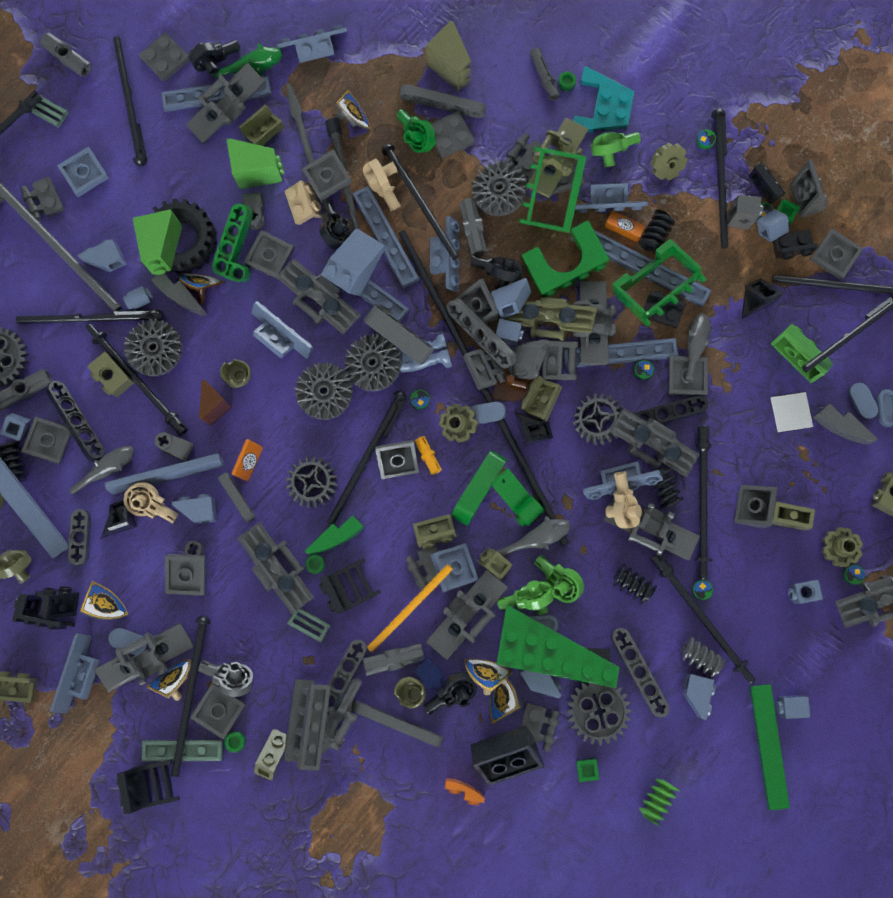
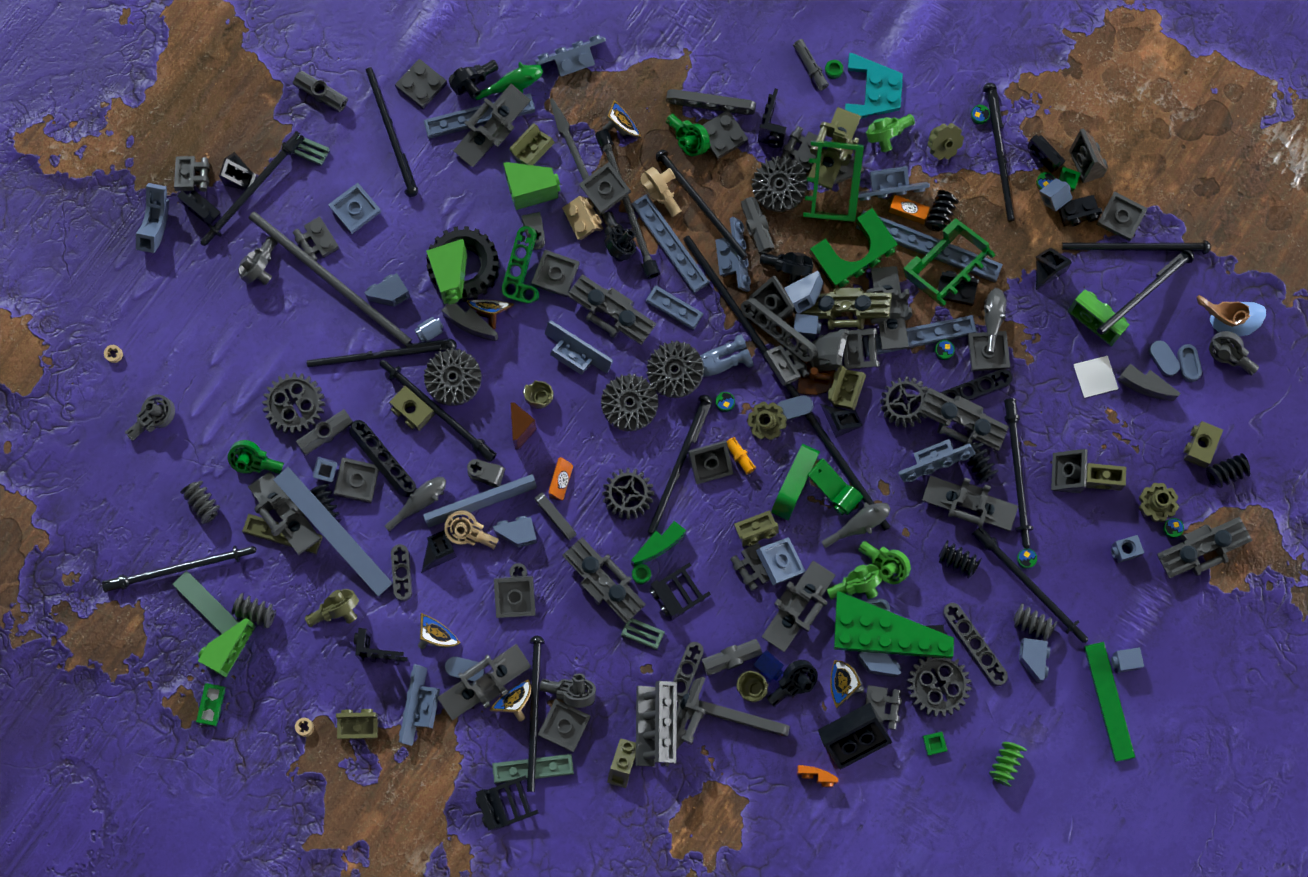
camera: 10 degrees left, 5 degrees down
black bracket [35,586,80,620] -> none
green tile [225,731,246,753] -> none
sand blue slope [321,228,386,296] -> none
dark grey beam [364,304,434,365] -> none
light orange piece [367,564,453,652] -> none
olive slope [426,21,471,92] -> none
shield [464,659,513,695] -> none
olive bracket [478,548,512,580] -> none
tan pin [606,472,642,528] -> none
dark grey brick [727,195,763,230] -> none
none -> black plate [757,88,787,148]

